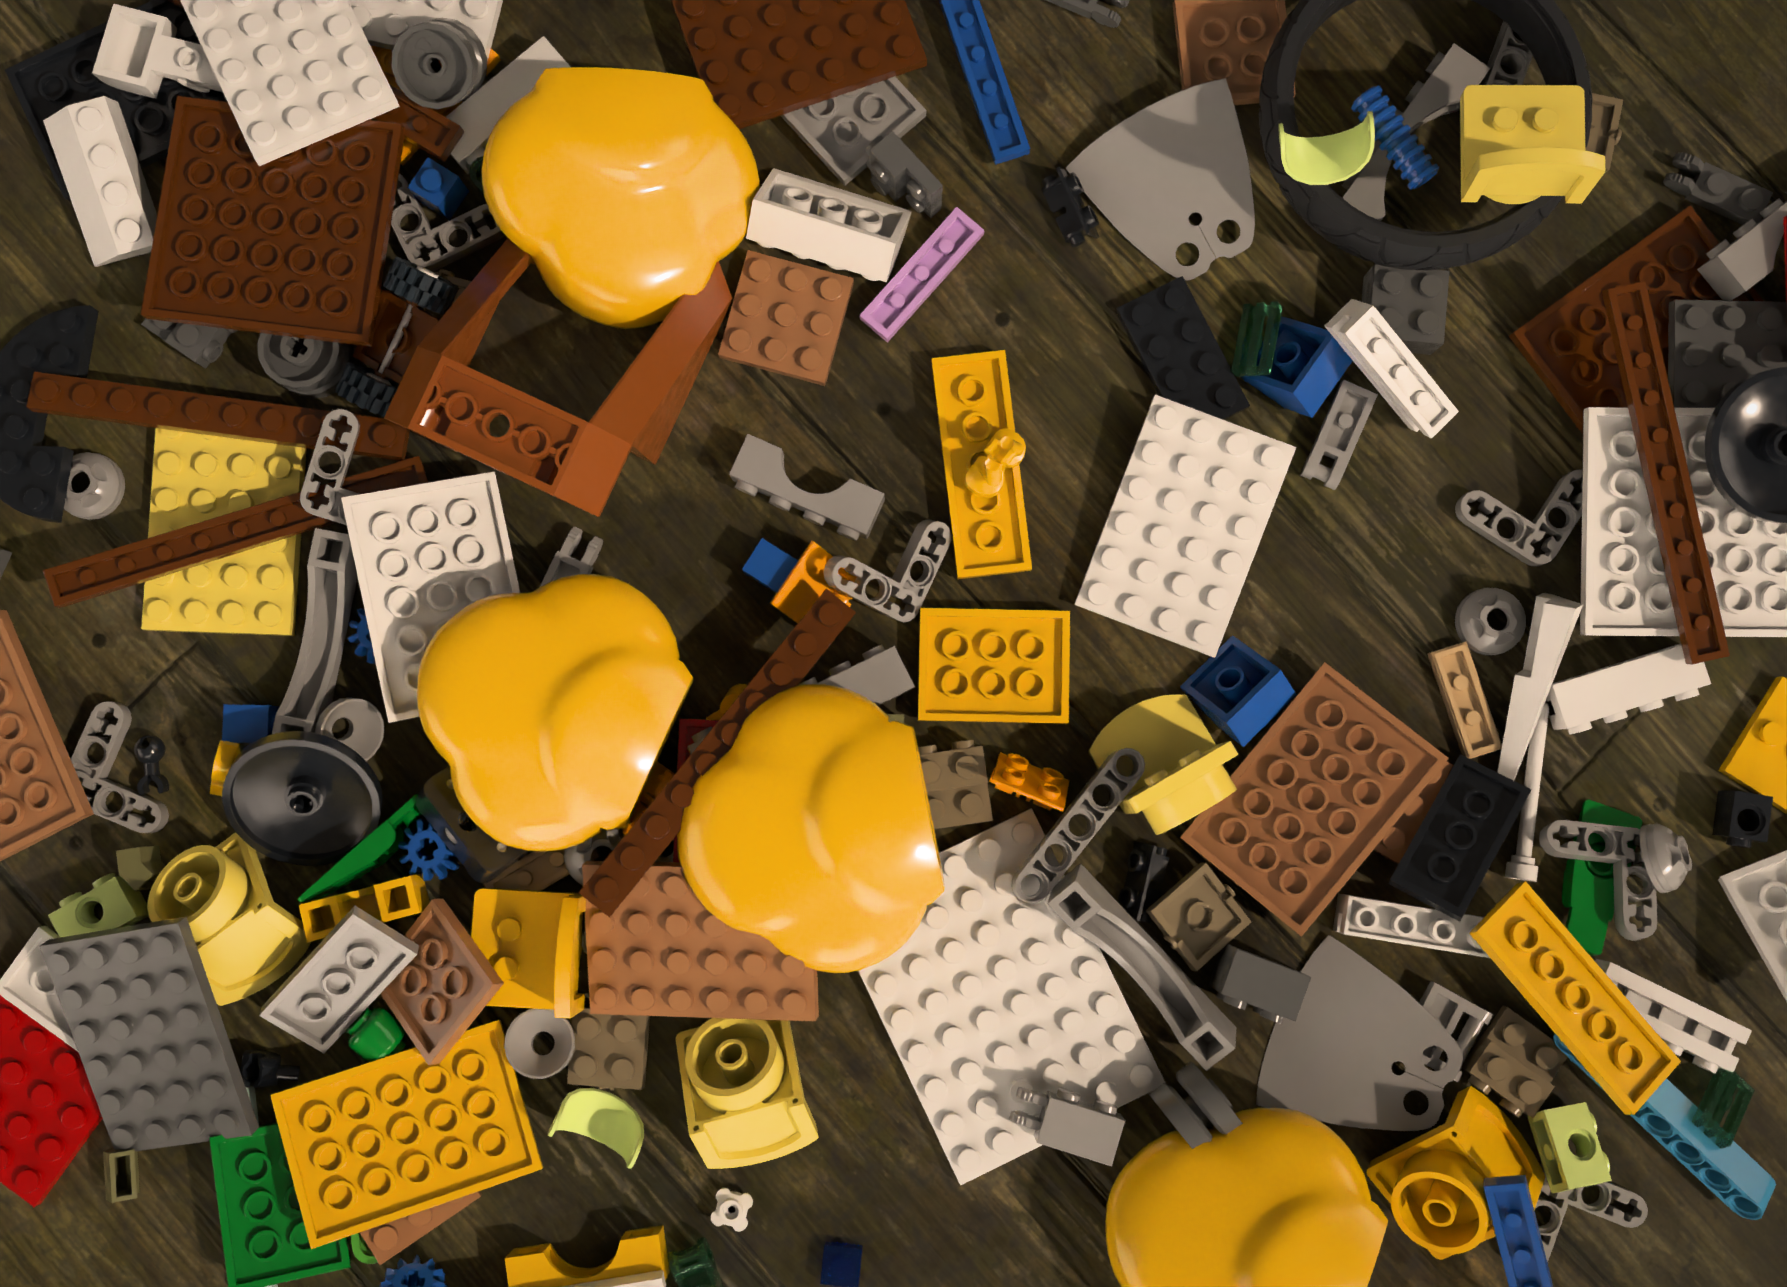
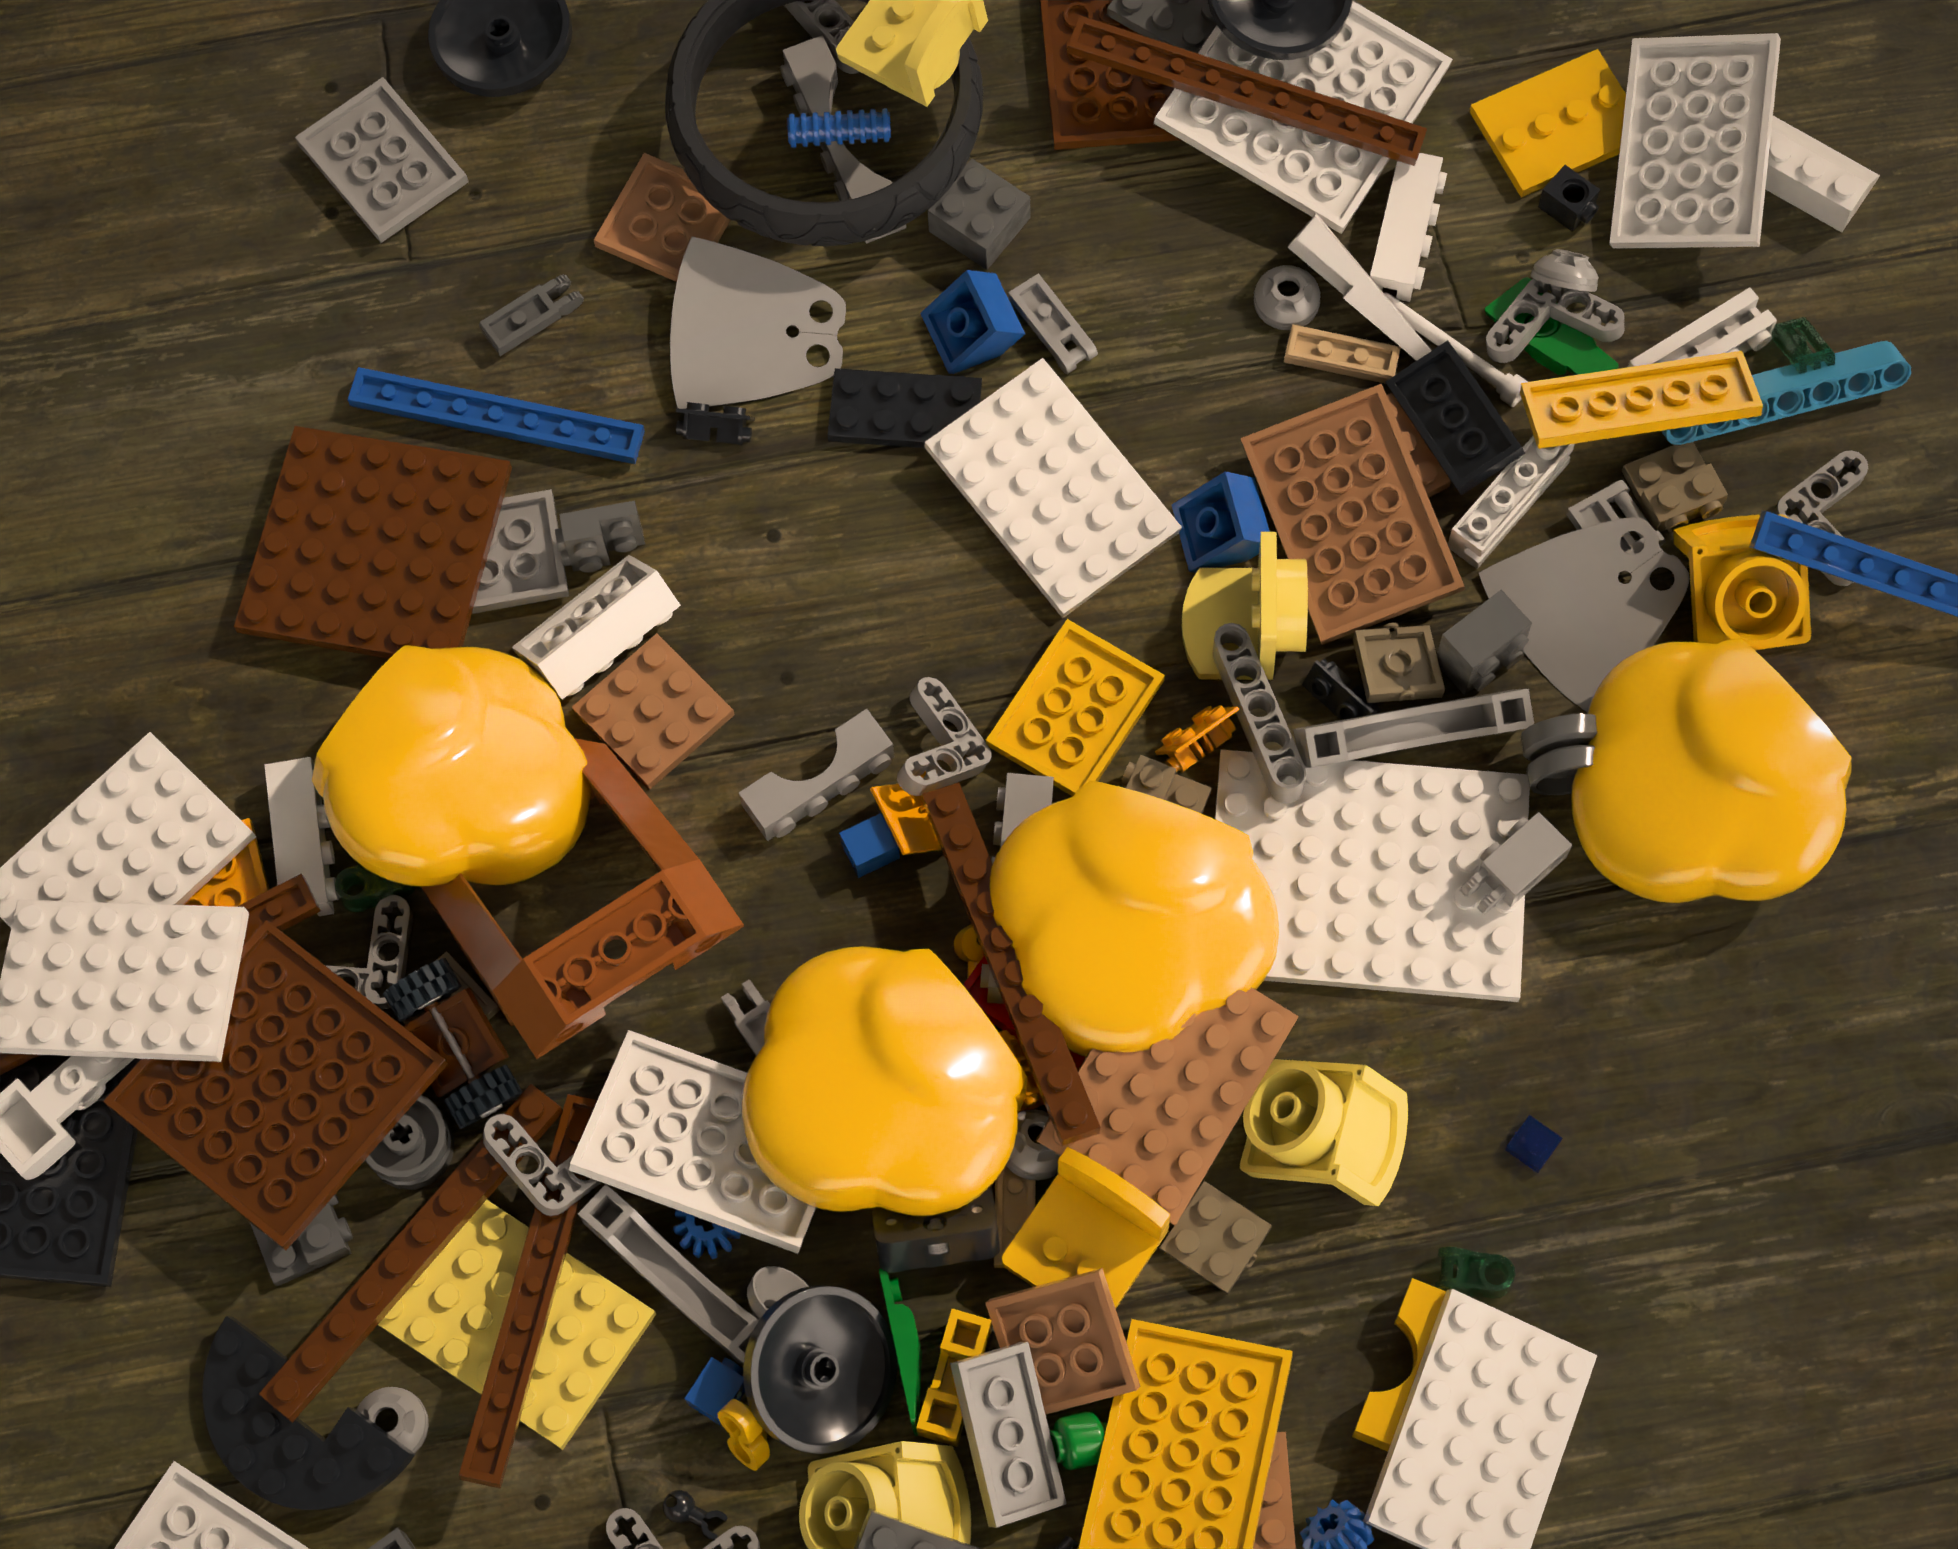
camera: 60 degrees left, 15 degrees down
white slope [43,96,157,267] -> none
dark grey wheel [392,18,487,109] -> none
blue gear [398,818,459,881] -> none
blue brick [407,157,469,221] -> none
light grey piece [504,1008,575,1079] -> none
yellowish green piece [548,1088,644,1169] -> none
white plate [711,1188,753,1232] -> none
lavender plate [860,207,984,343] -> none
yellow plate [931,350,1032,579] -> none
yellow piece [965,428,1026,498] -> none
clear green tile [1231,301,1283,377] -> none
yellowish green piece [1278,111,1375,185] -> none
white brick [1325,299,1459,438] -> none
light grey beam [1455,470,1583,566] -> none
yellowish green brick [1527,1102,1612,1194] -> none

